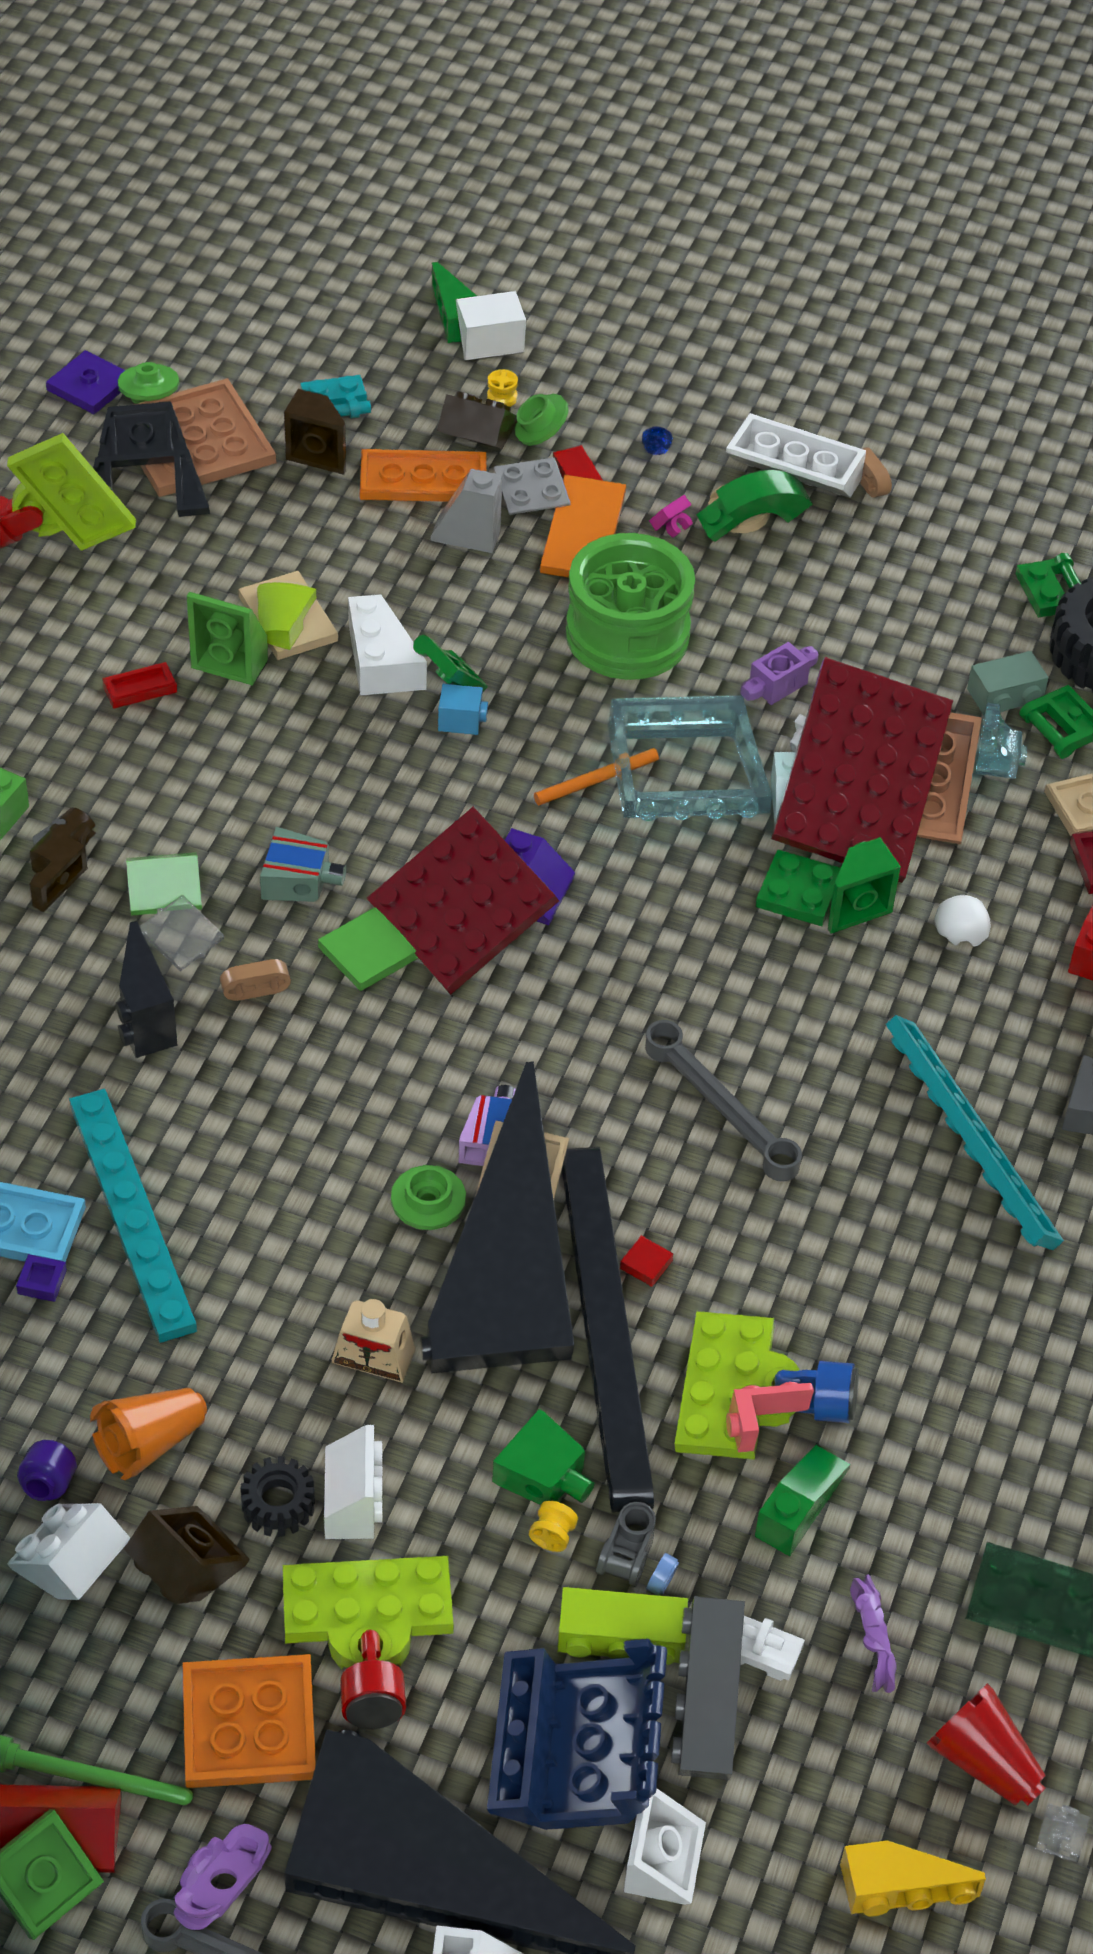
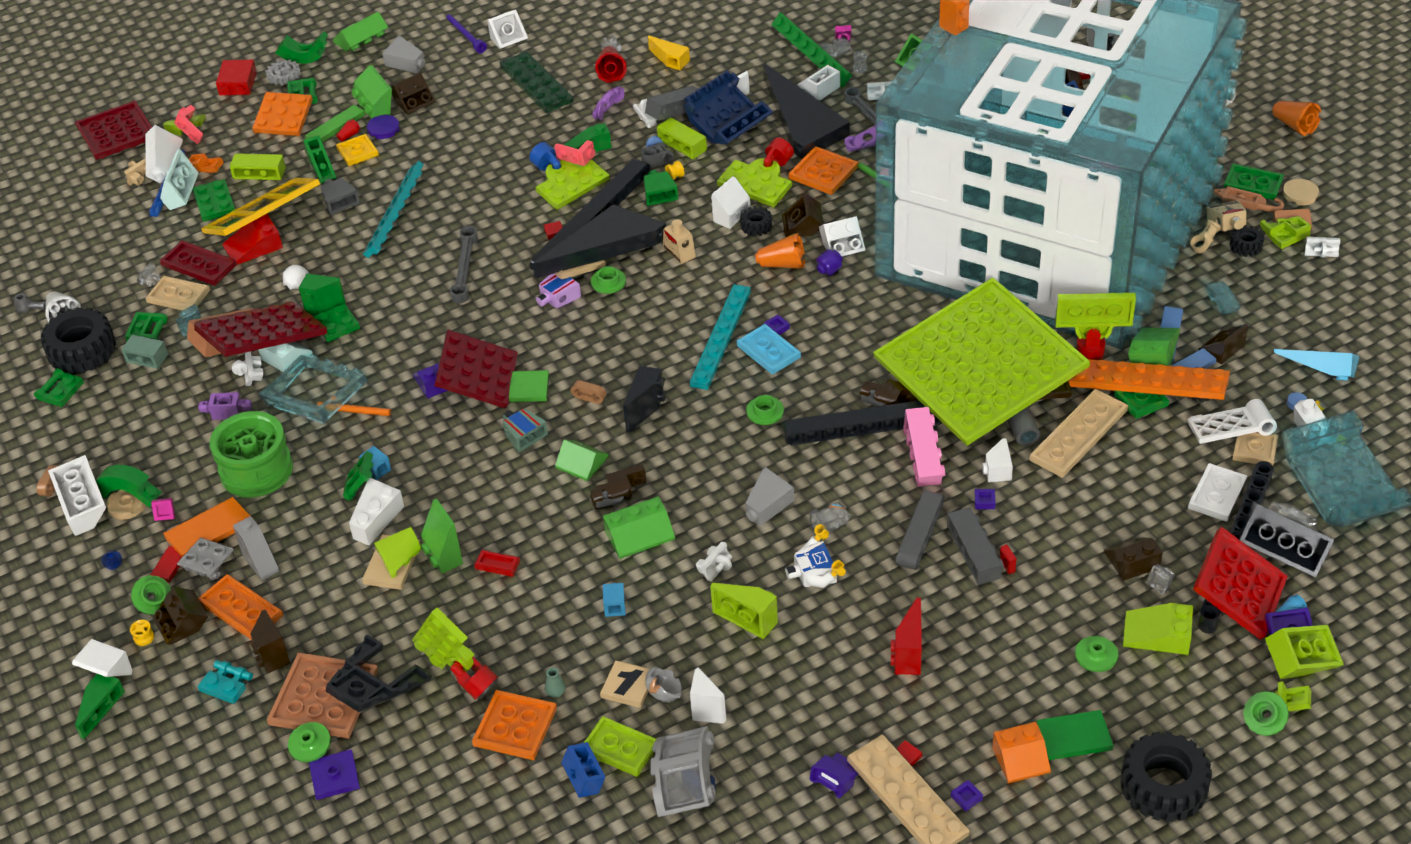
camera: 135 degrees left, 5 degrees down
clear piece [140,895,225,972] -> none

